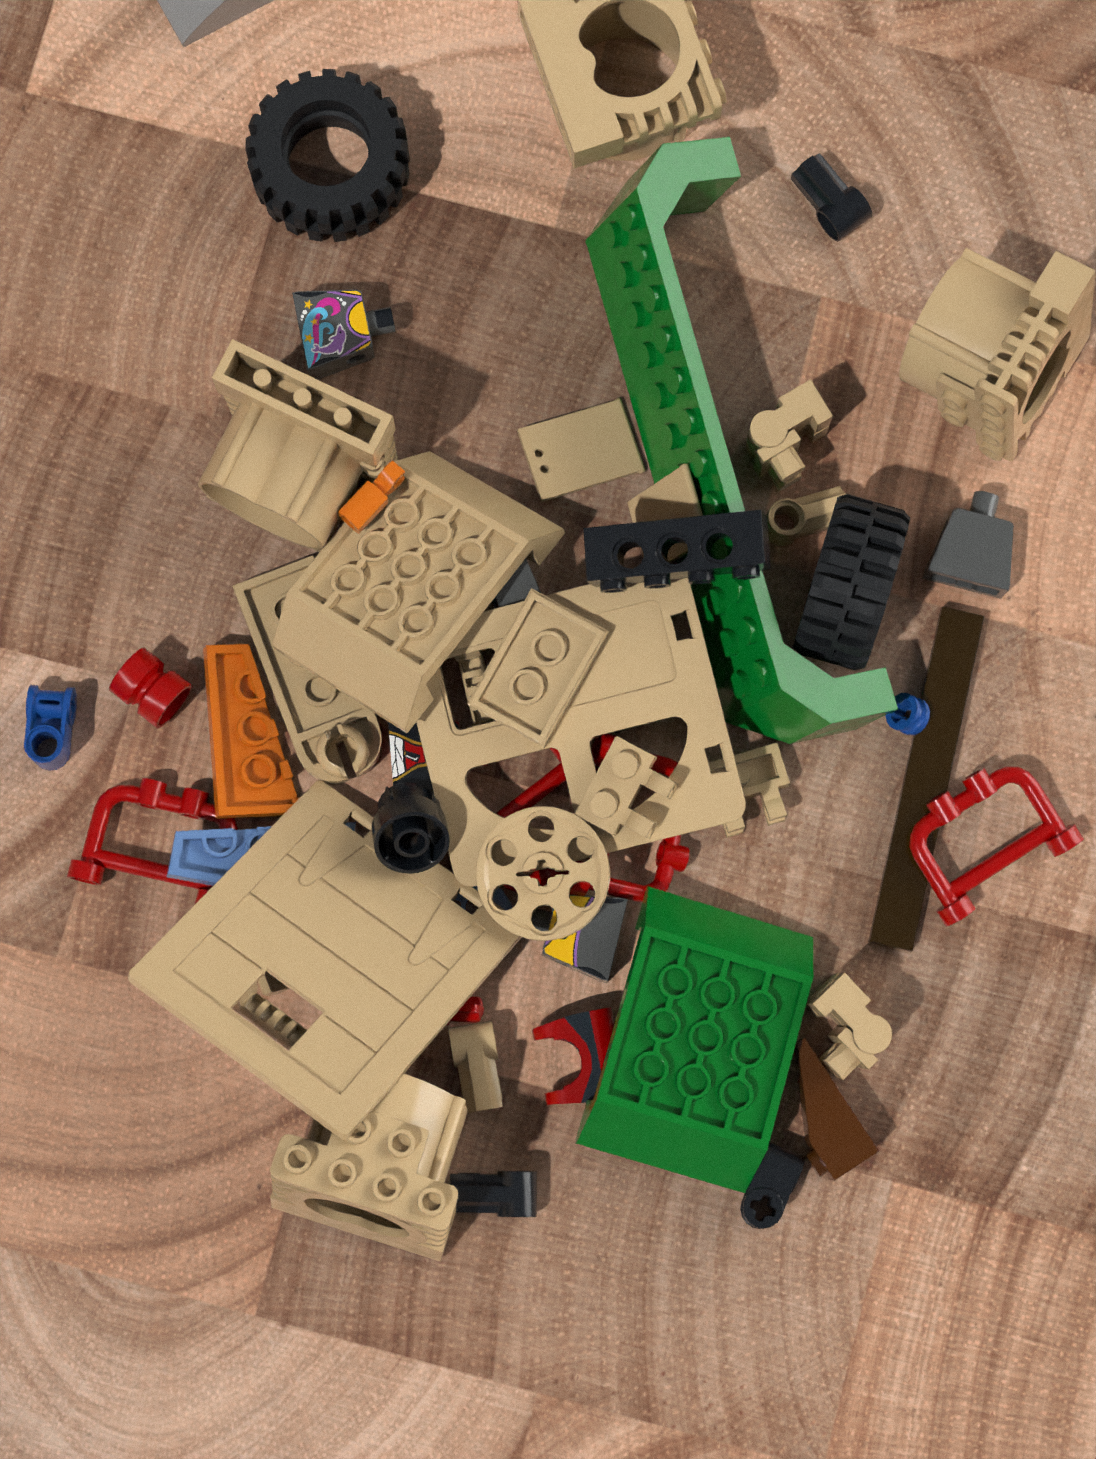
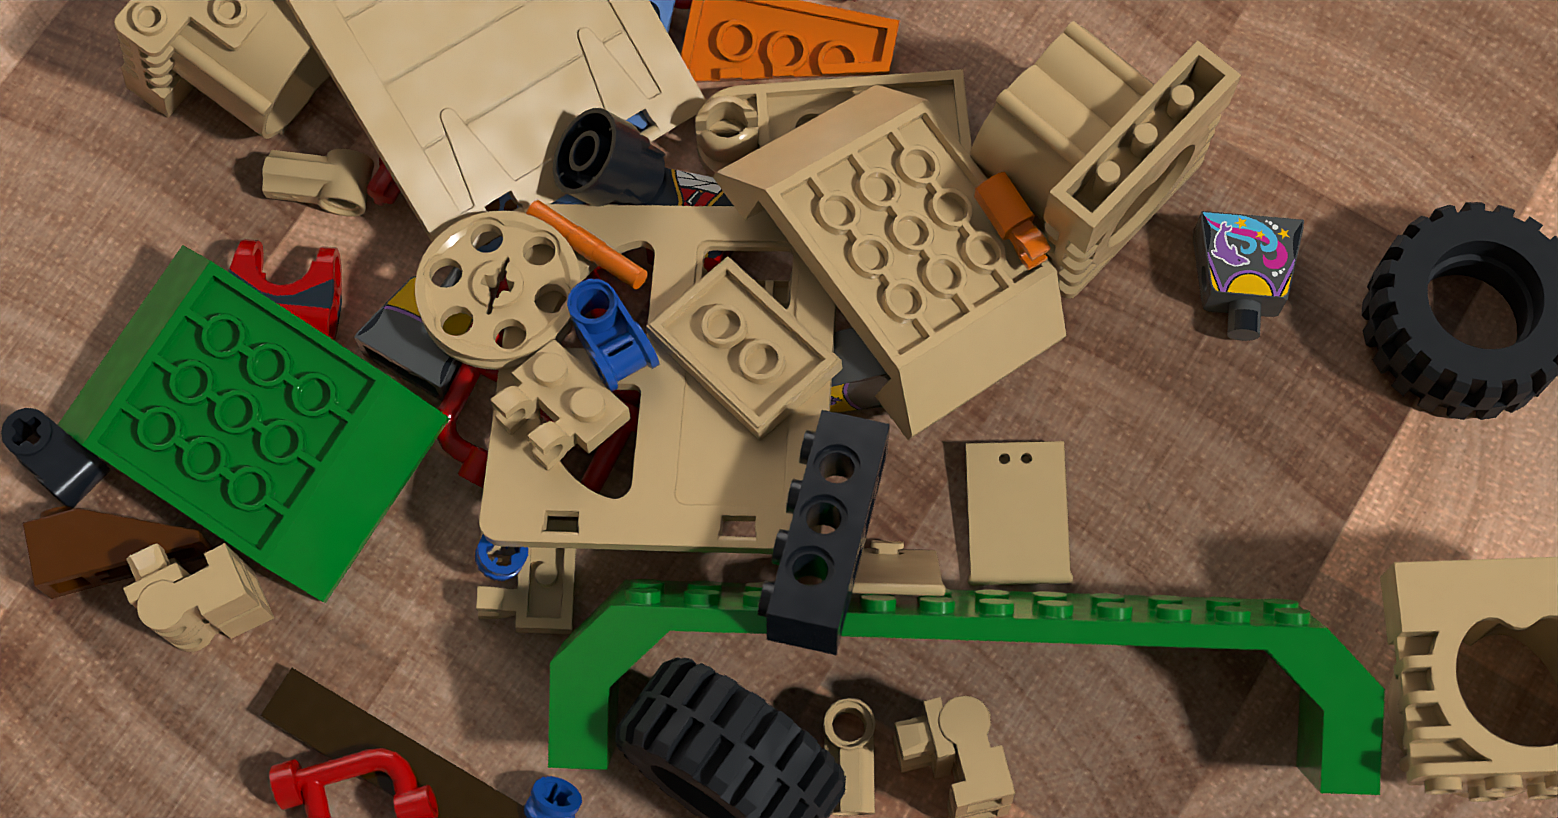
camera: 110 degrees right, 10 degrees down
black piece [450,1171,537,1217] -> none
none -> blue bush [475,535,528,581]
none -> orange piece [526,200,647,289]
none -> blue piece [567,279,660,392]

